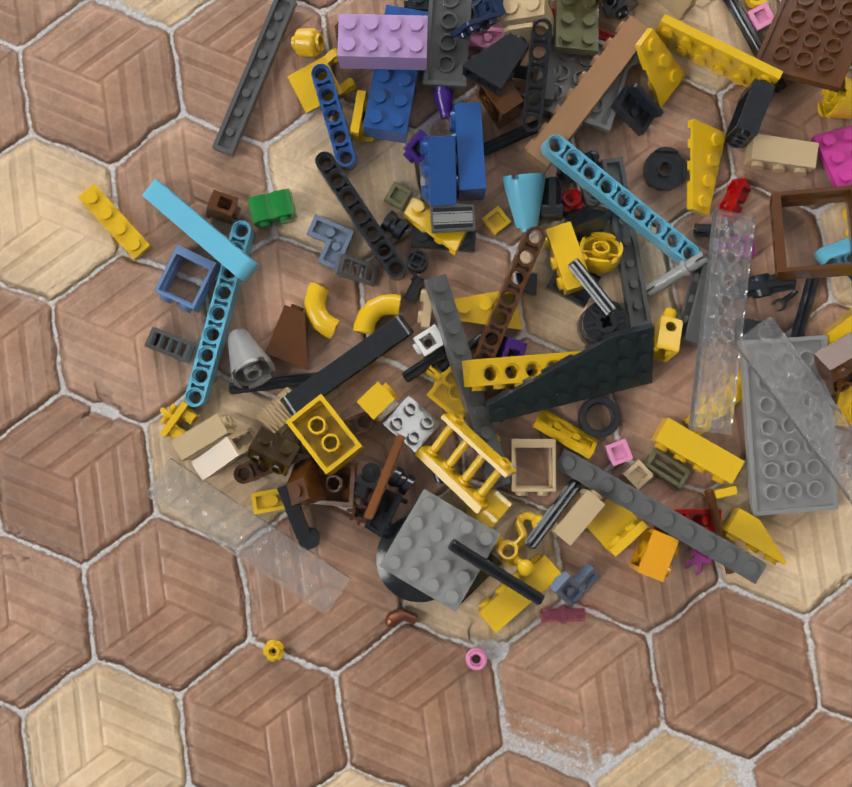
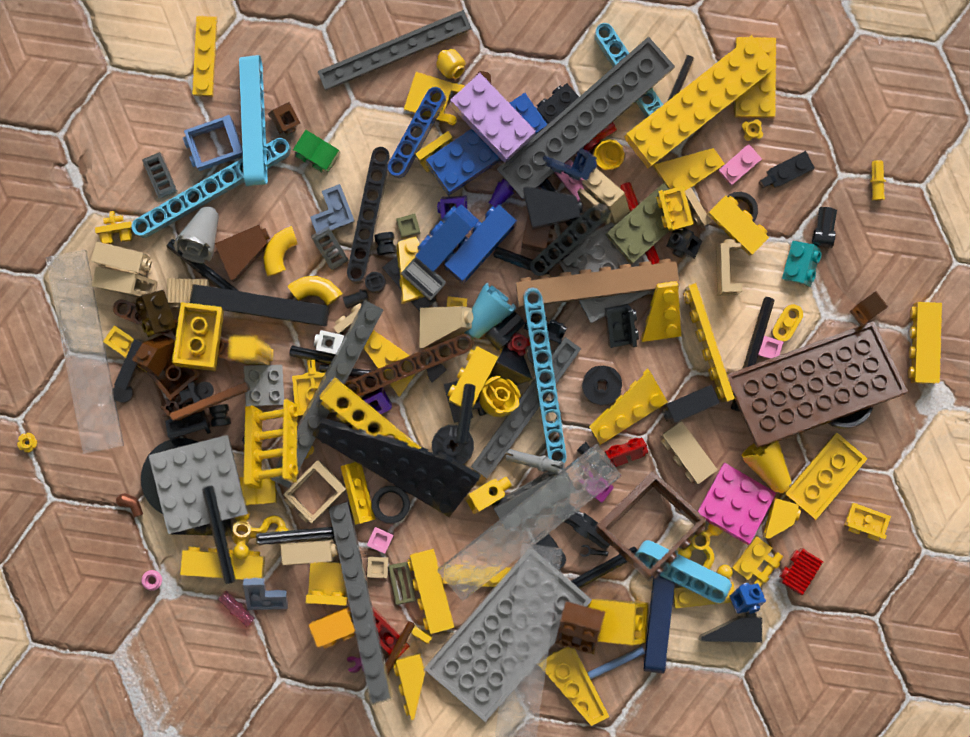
camera: 40 degrees right, 0 degrees up
none -> tan slope [419,306,473,349]

